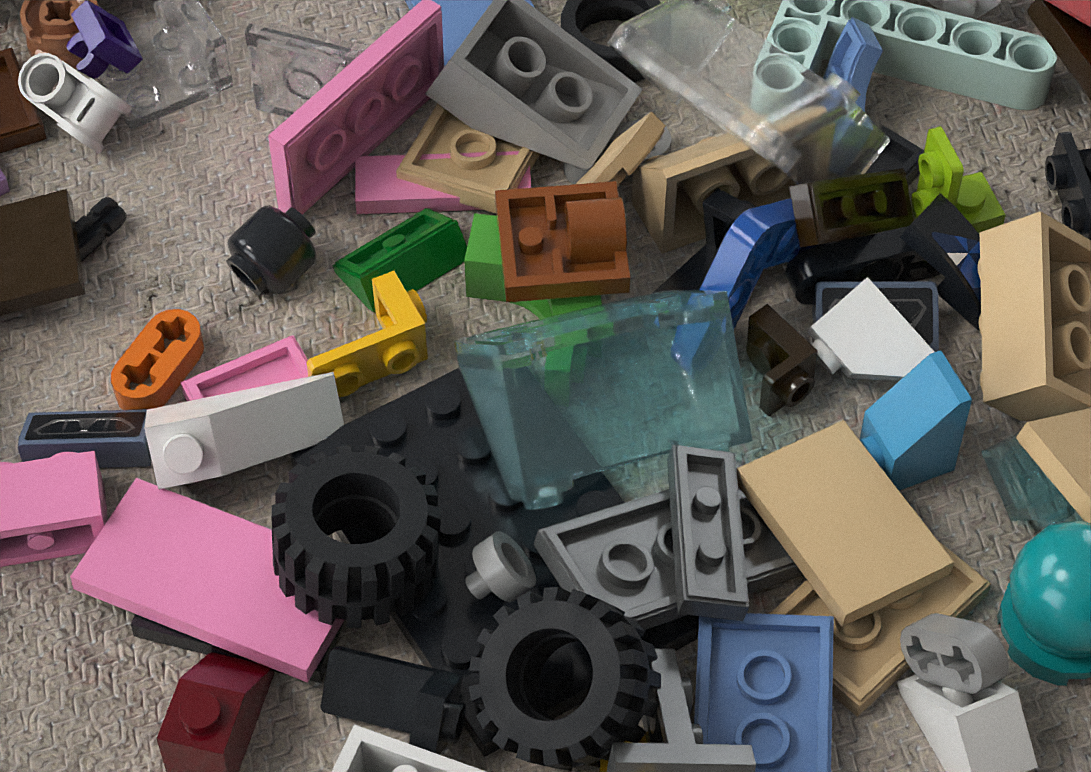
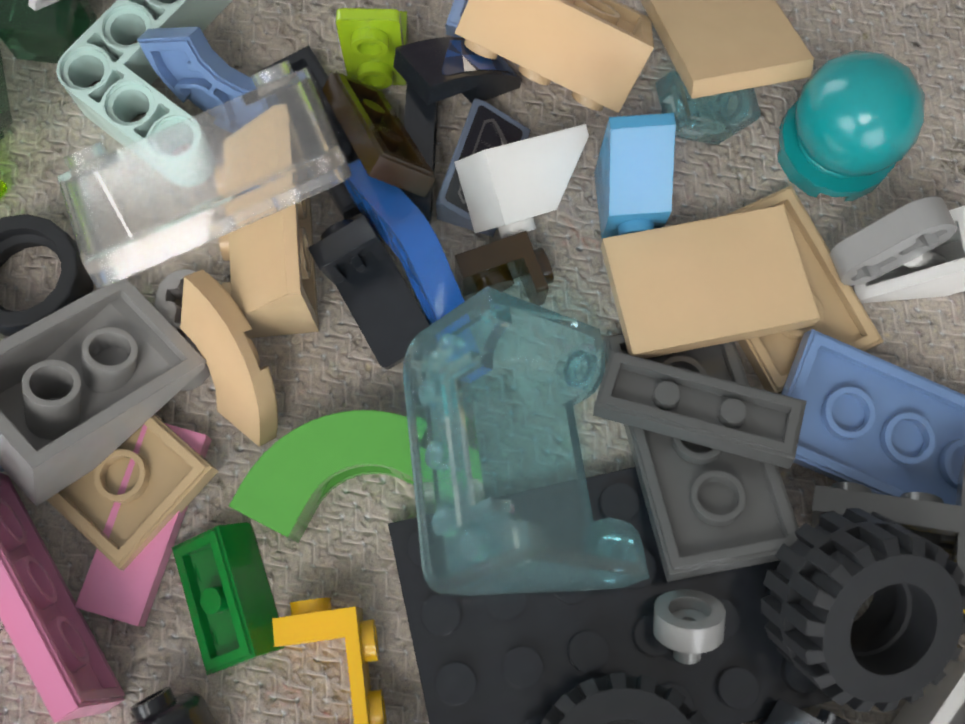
camera: 75 degrees left, 20 degrees up
dark orange plate [495,181,630,303] -> none

